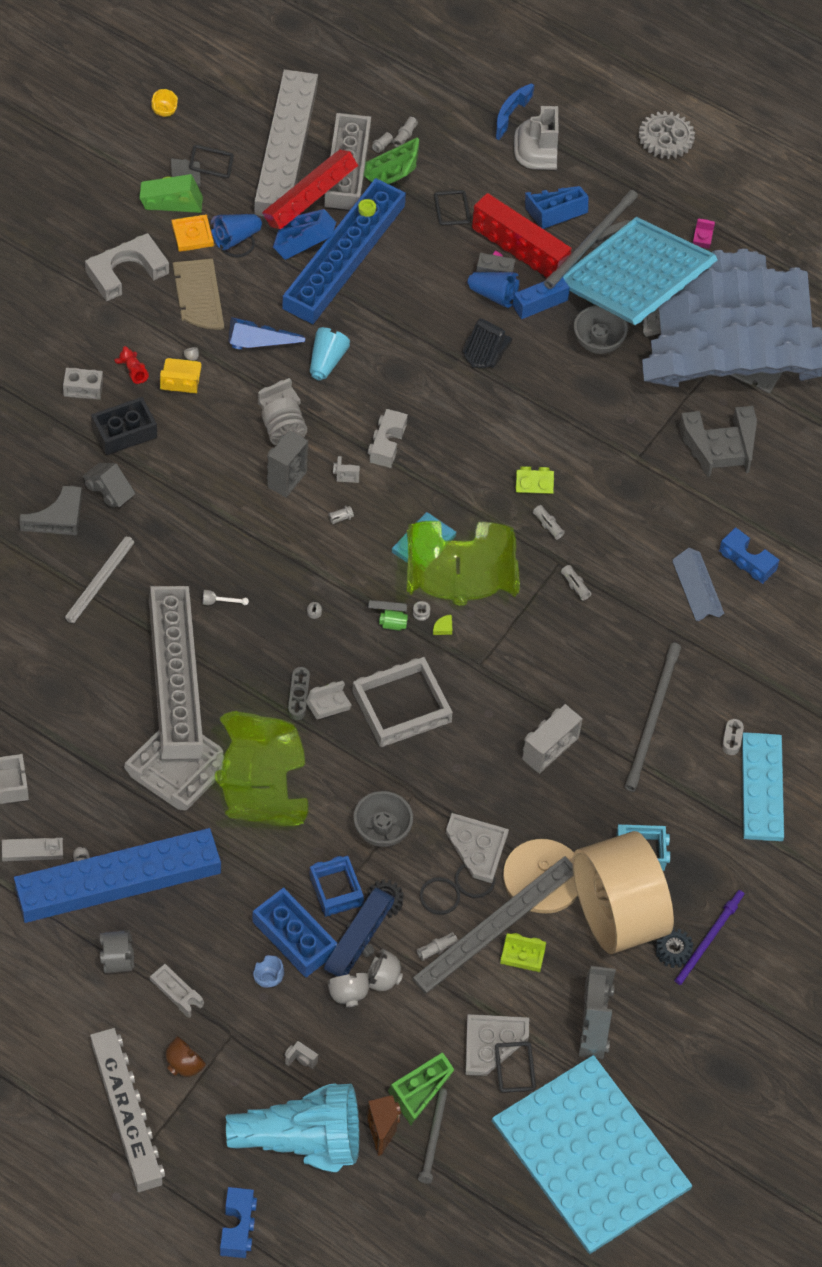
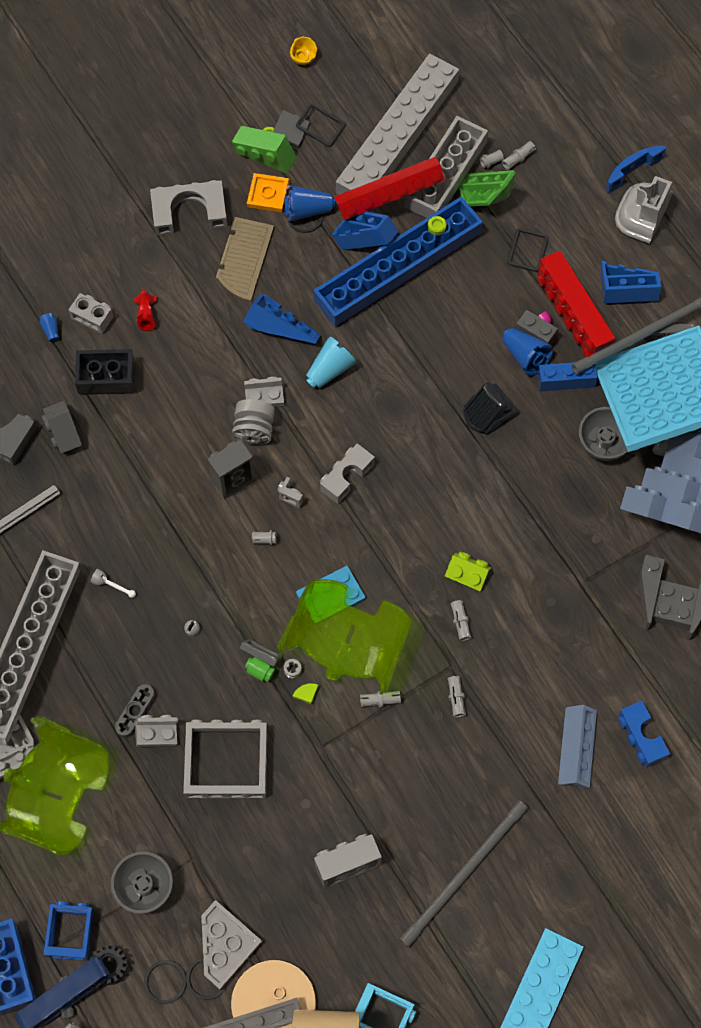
camera: 30 degrees right, 10 degrees up
yellow bracket [160,358,201,393] -> none
light grey hinge [184,347,199,361] -> none
light grey beam [722,719,744,755] -> none
none -> blue cone [39,313,59,342]
none -> light grey pin [360,691,401,707]

